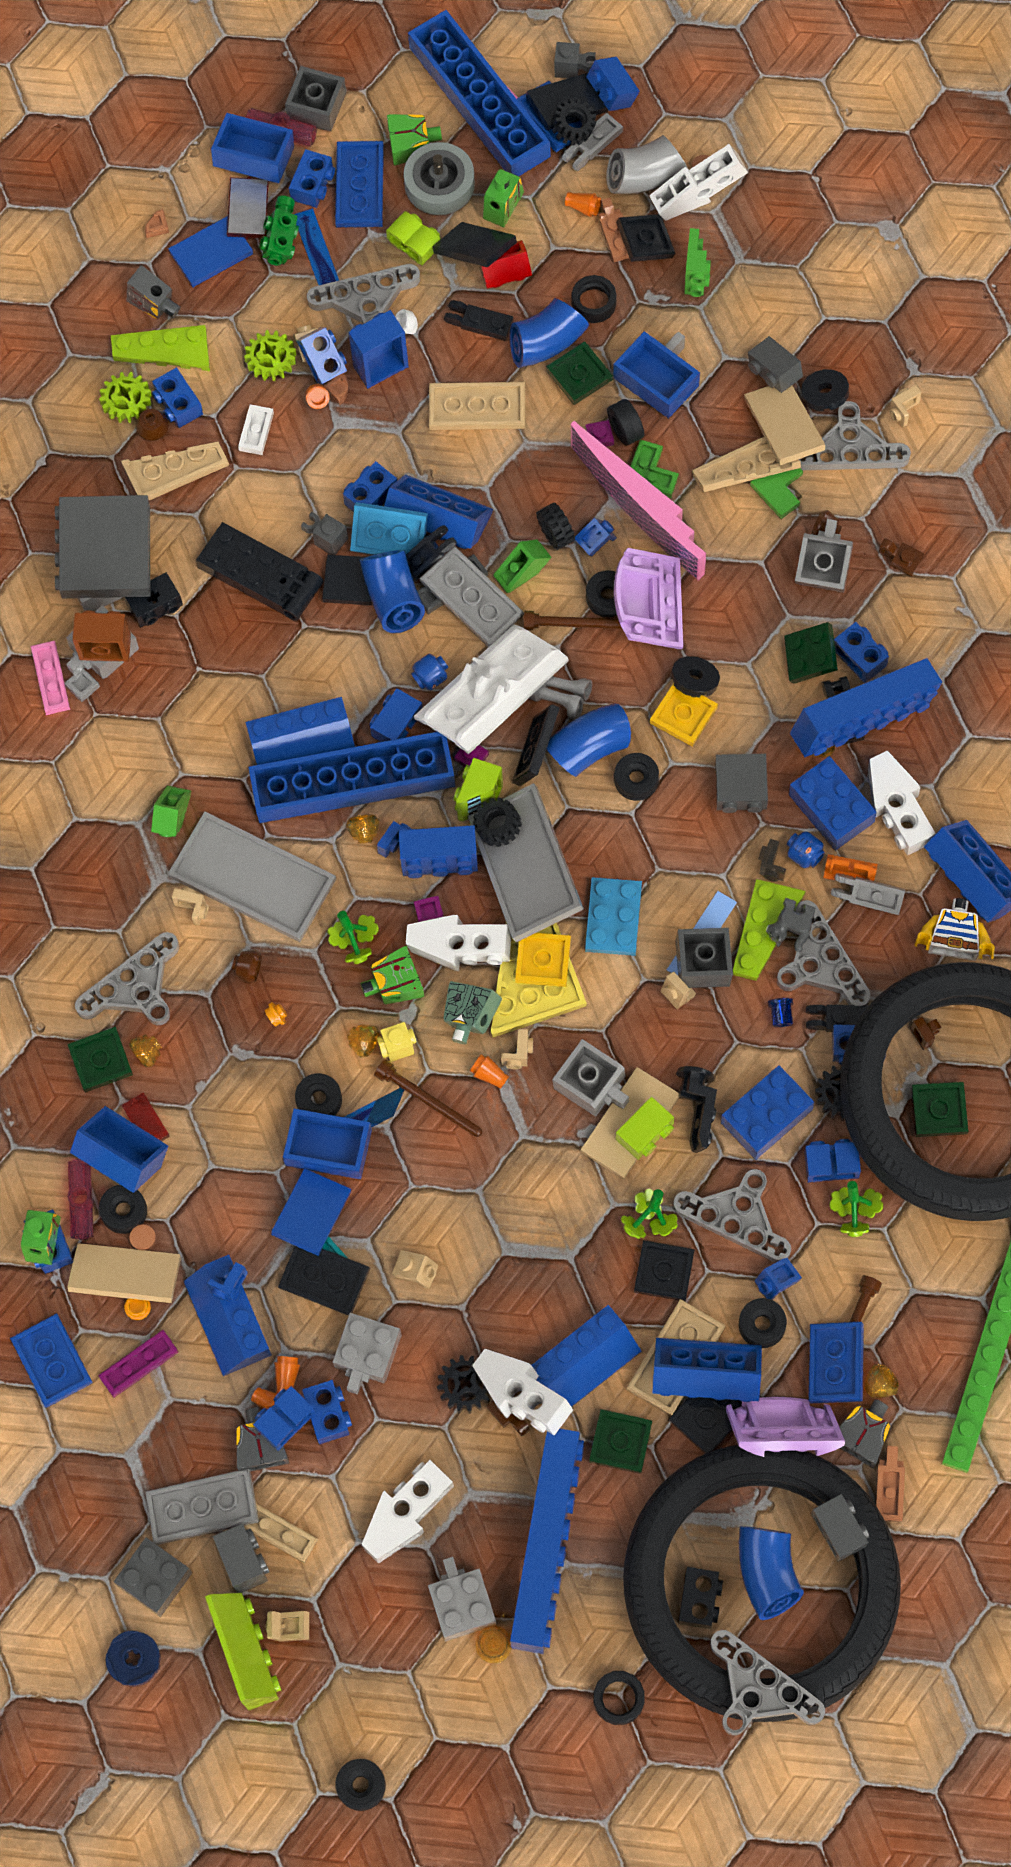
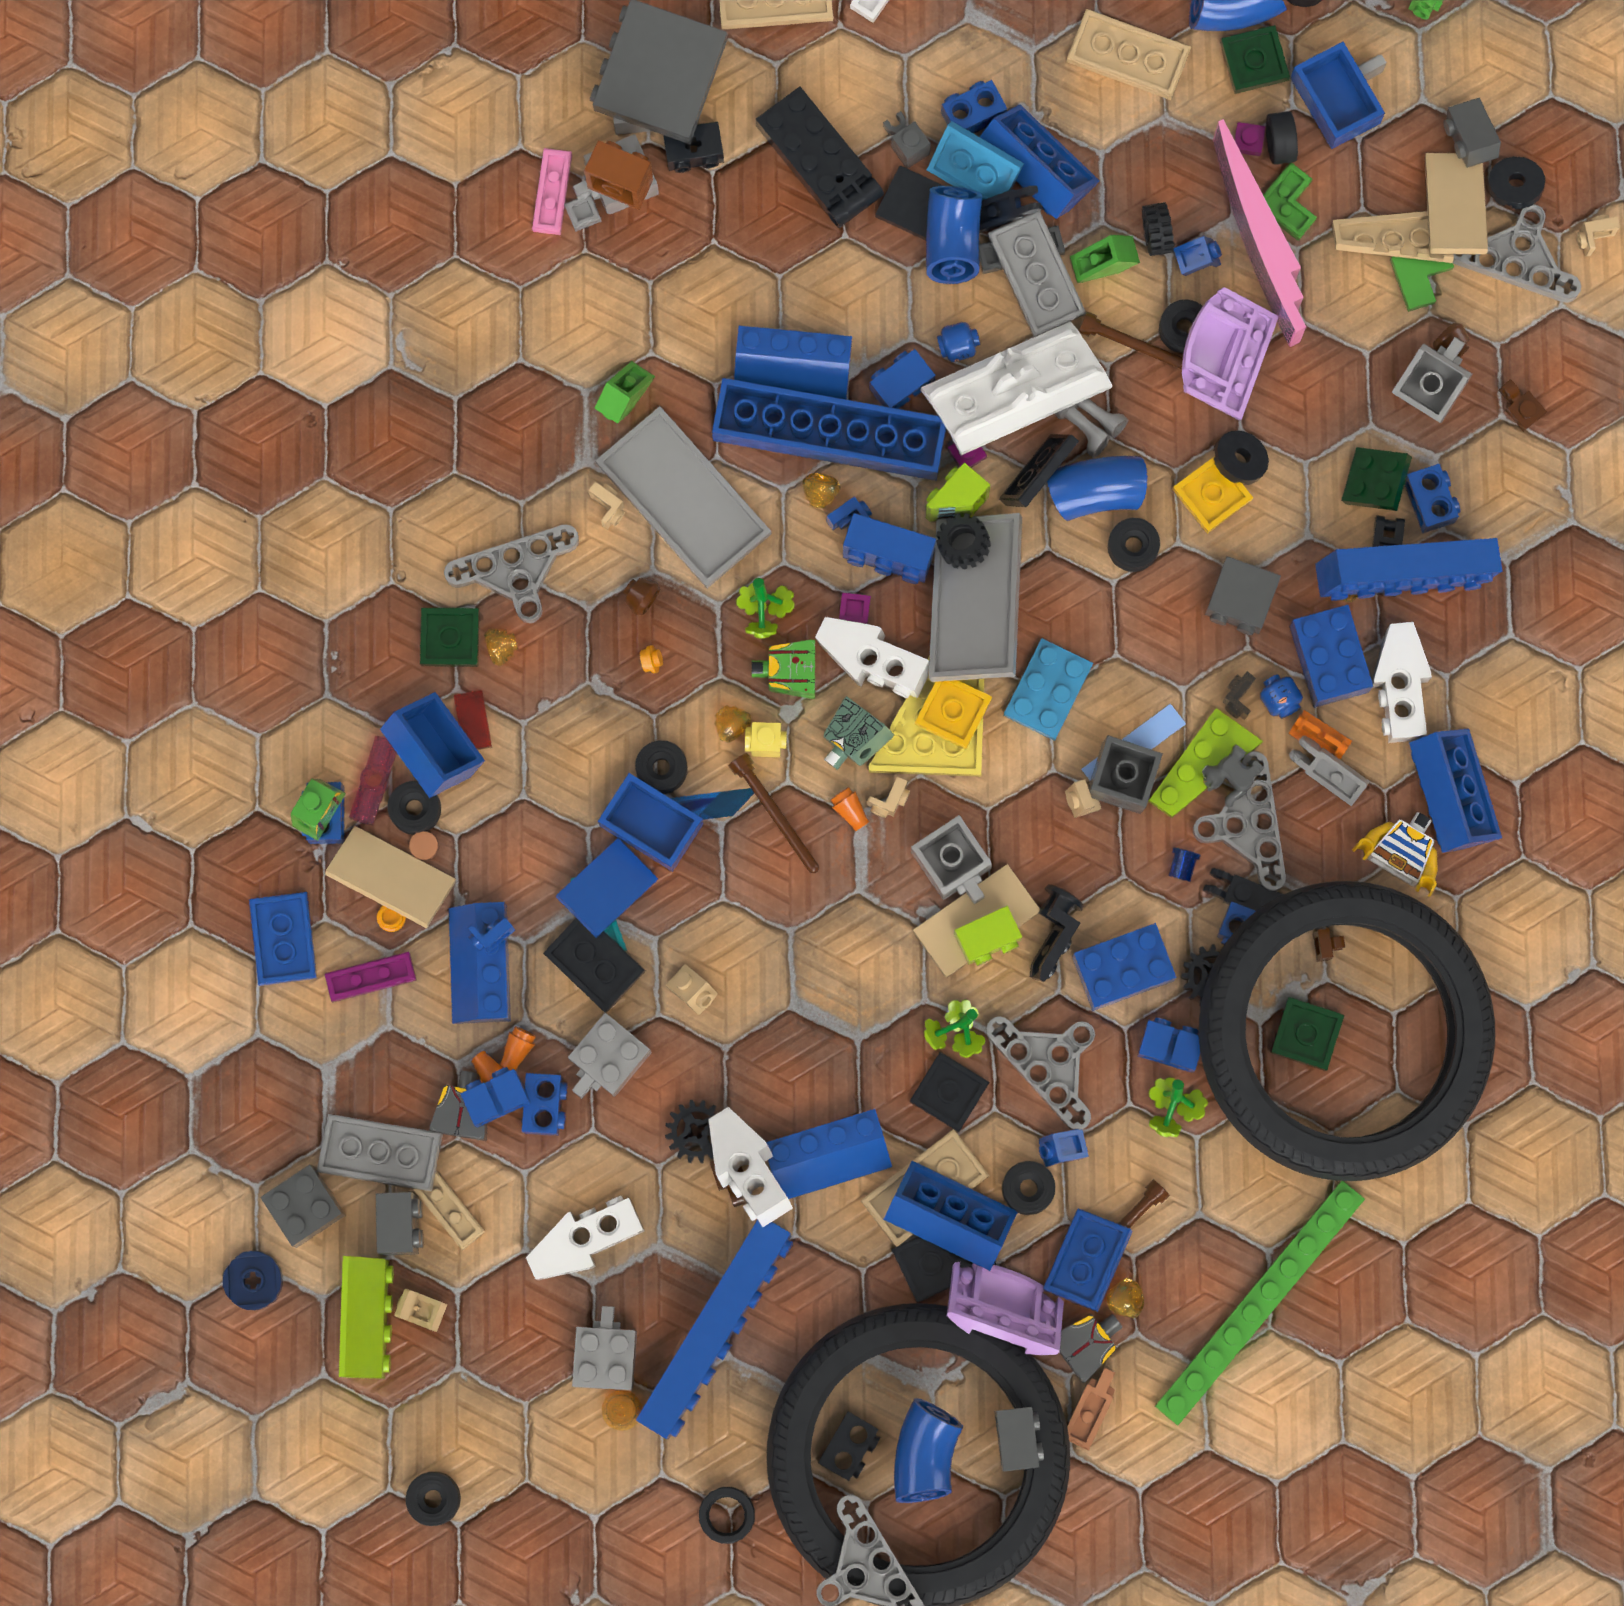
camera: 20 degrees right, 10 degrees up
dark green plate [589,1409,652,1474] -> none

